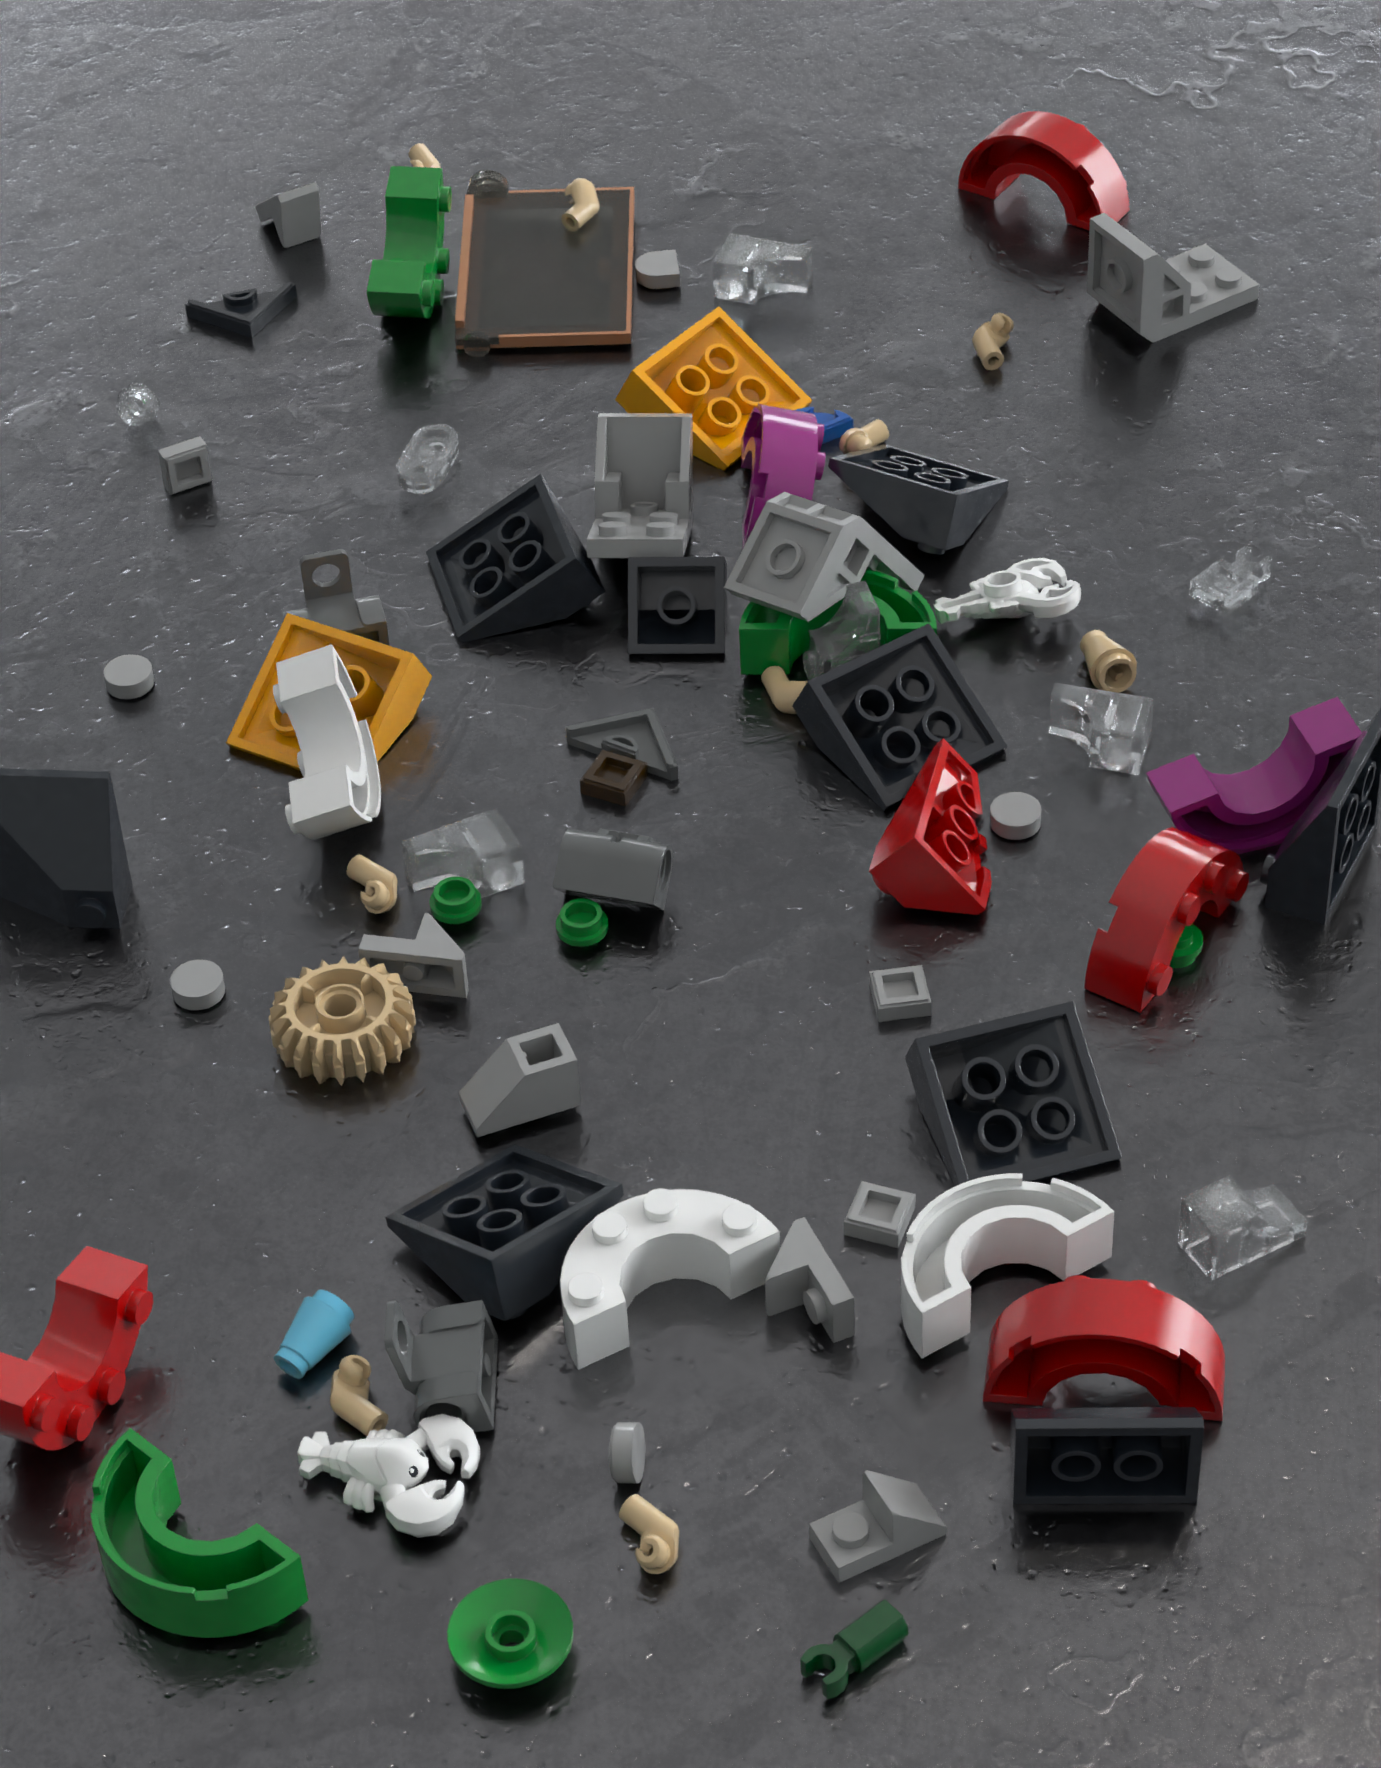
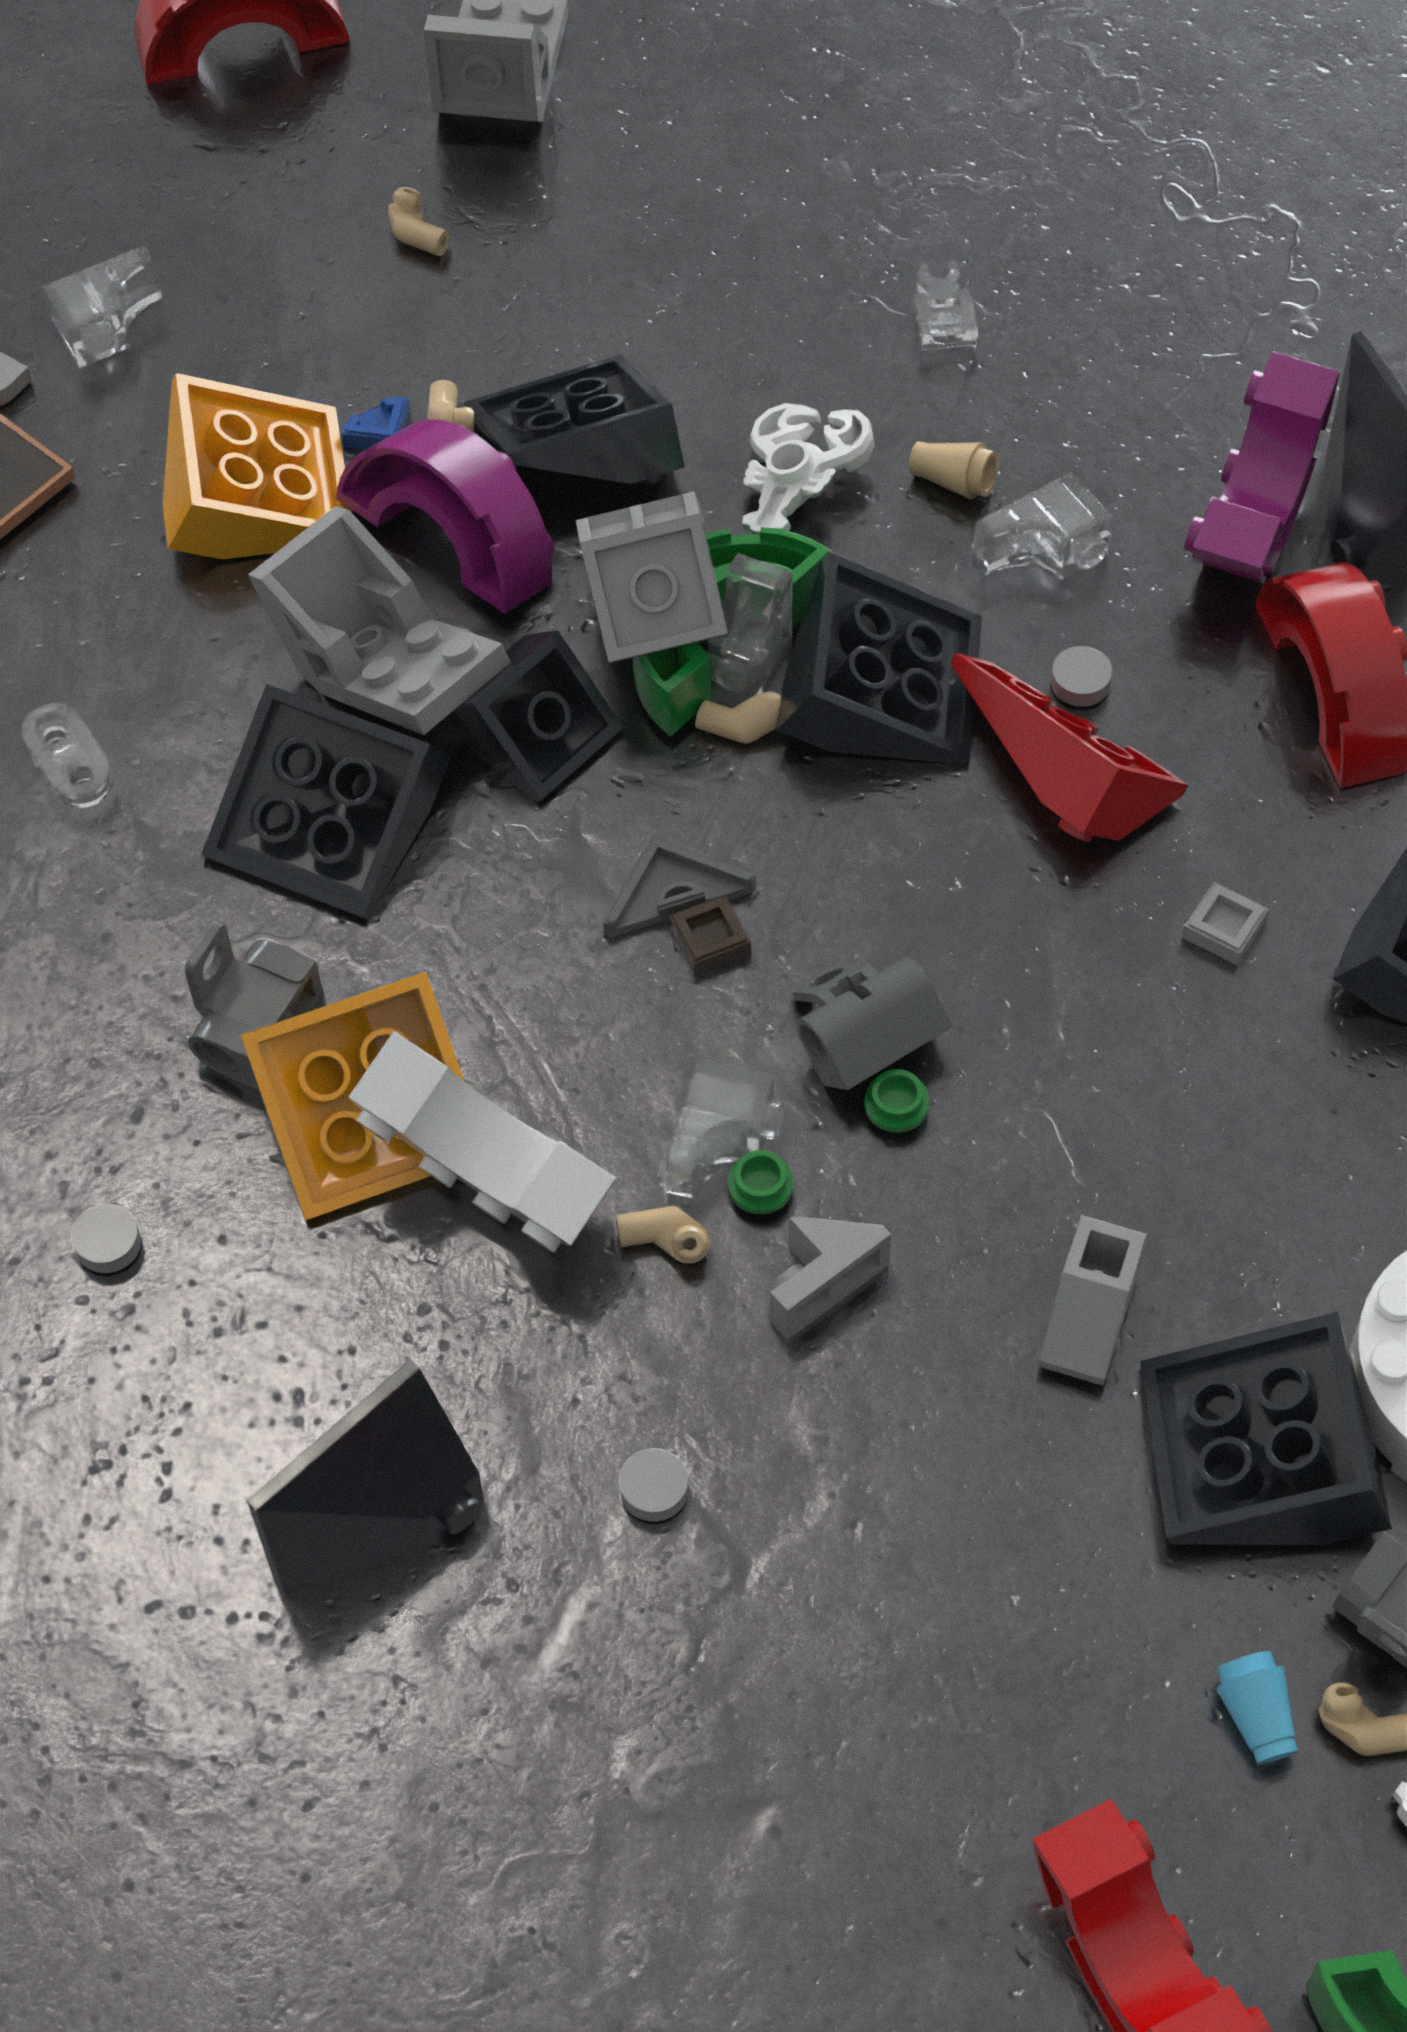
camera: 50 degrees left, 15 degrees up
tan gear [269,956,416,1086] -> none

